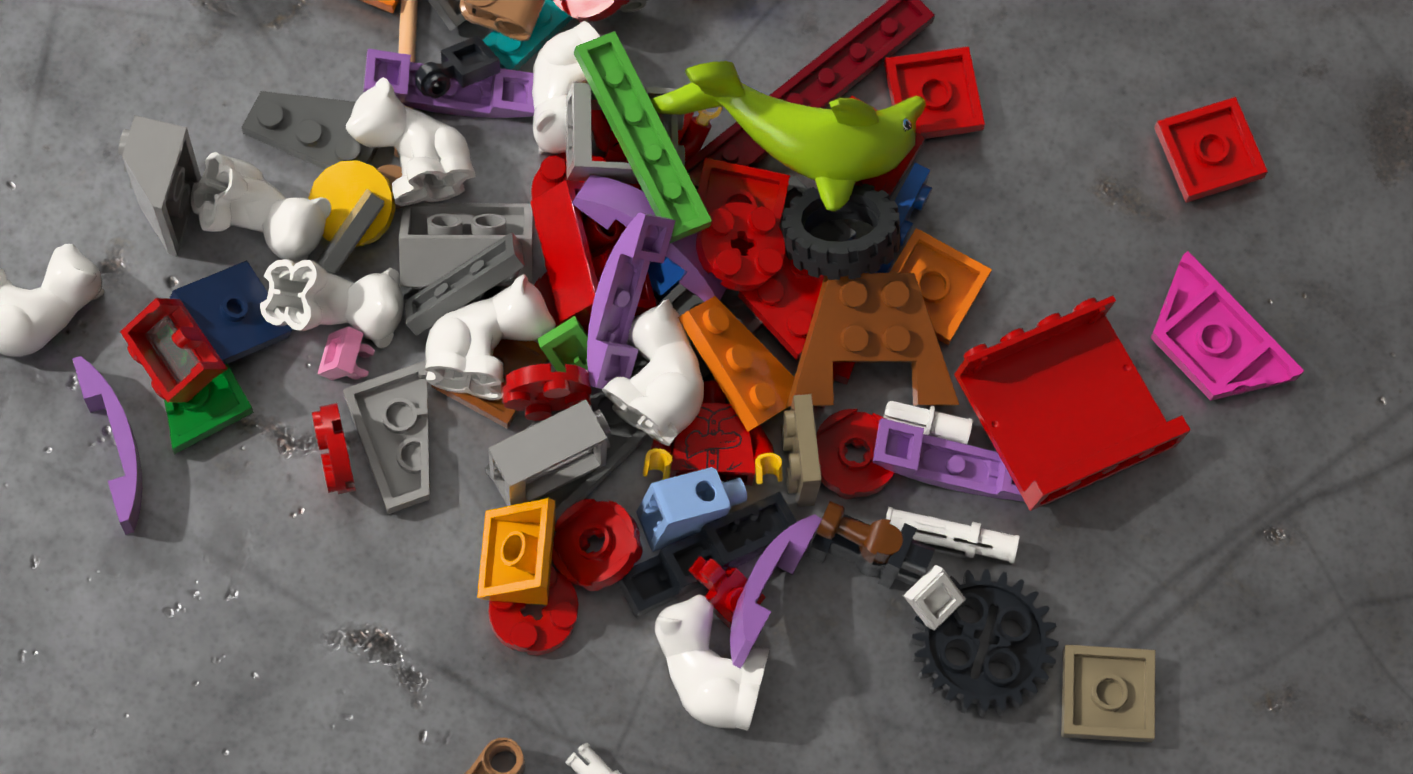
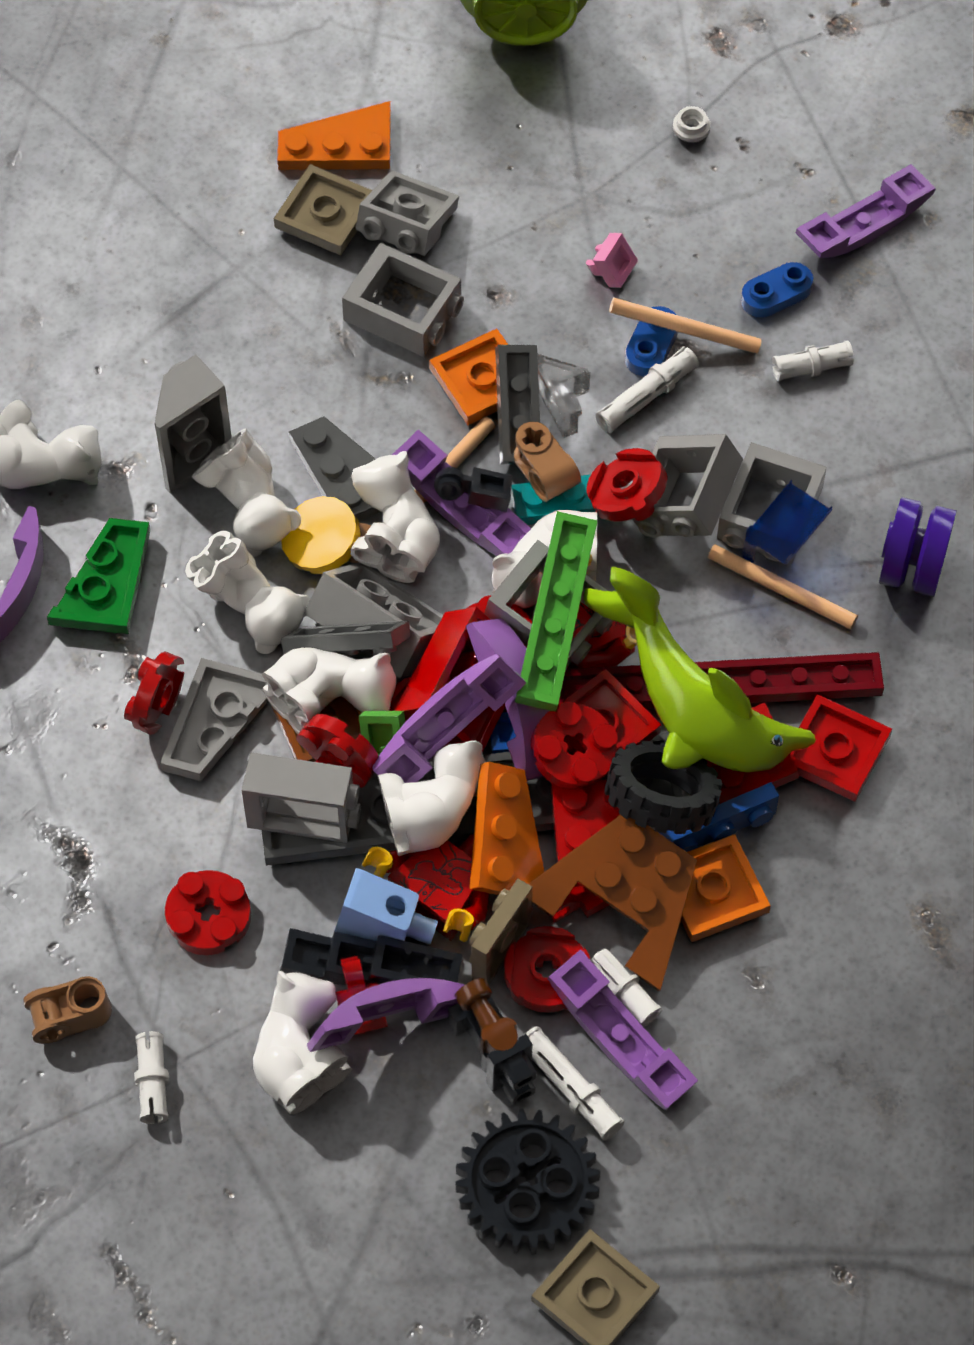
camera: 45 degrees right, 10 degrees down
red window [120,298,227,402] -> none
dark blue plate [170,260,293,365] -> none
dark grey tile [317,189,385,274] -> none
bright pink tile [317,326,375,381] -> none
light orange slope [477,498,556,605] -> none
red plate [552,498,643,591] -> none
white tile [903,565,966,631] -> none
red panel [954,296,1191,511] -> none
dark pink wing [1151,251,1304,401] -> none

